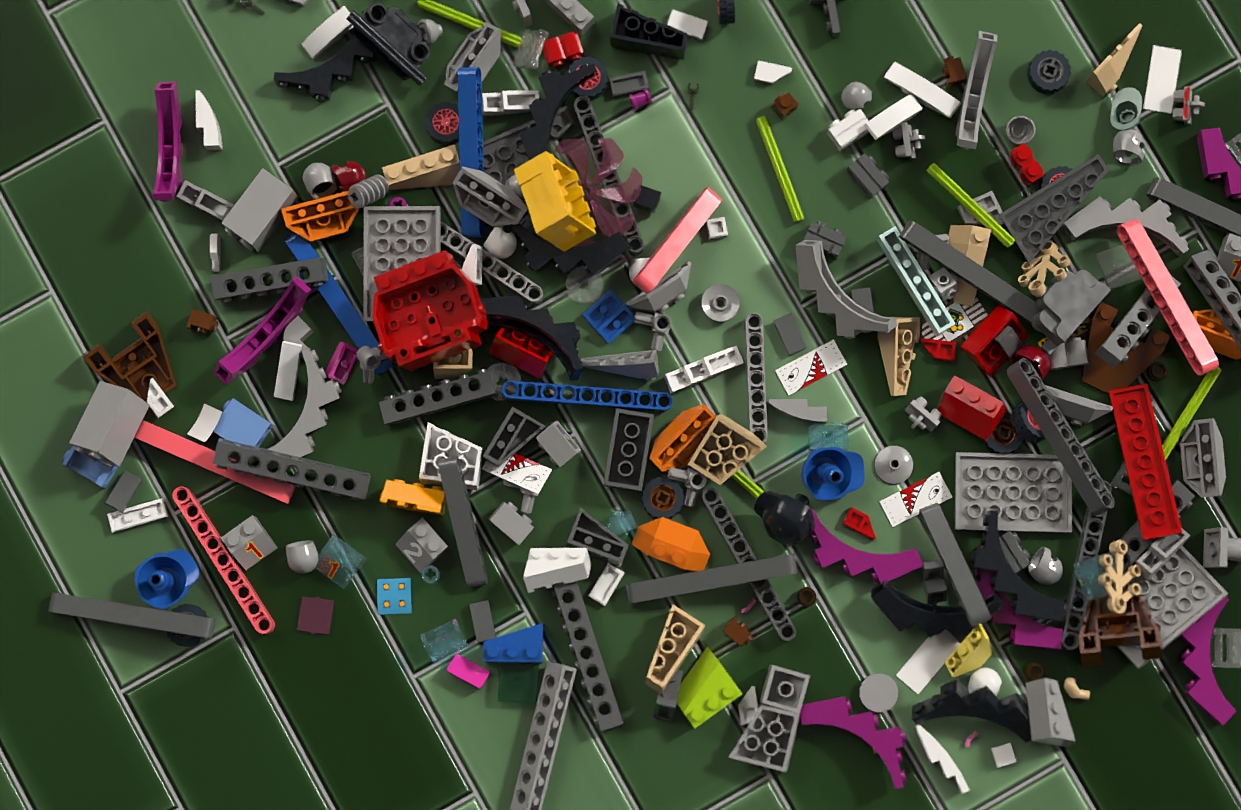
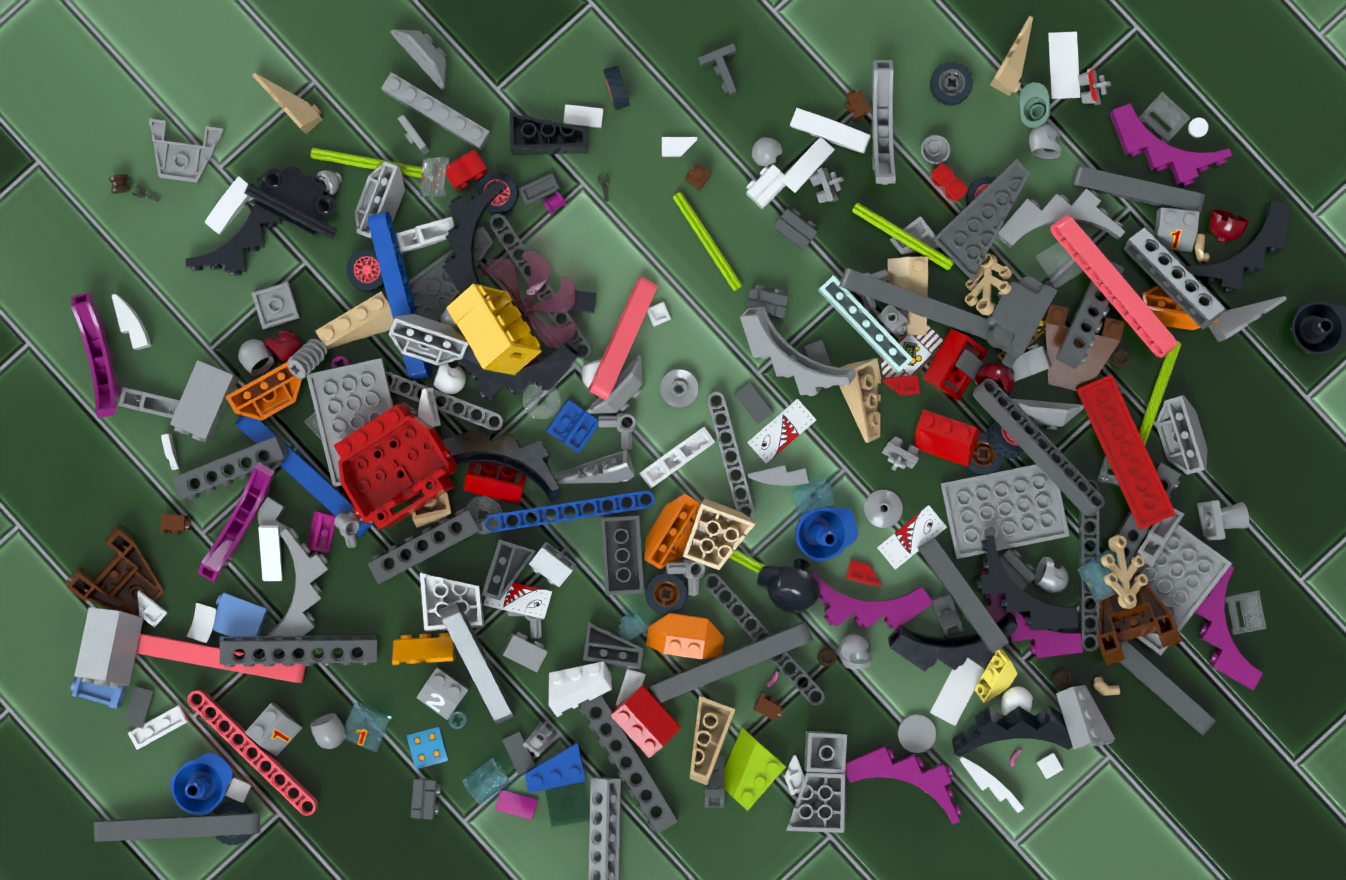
camera: 15 degrees left, 5 degrees up
clear pink piece [297,596,334,634] -> none
none -> white tile [225,777,252,803]
none -> light grey plate [251,281,300,330]
none -> dark grey brick [411,777,441,820]
none -> light grey hips [523,721,556,757]
none -> red slope [610,685,681,758]
none -> light grey helmet [838,634,873,669]
none -> dark grey beam [1119,641,1216,736]

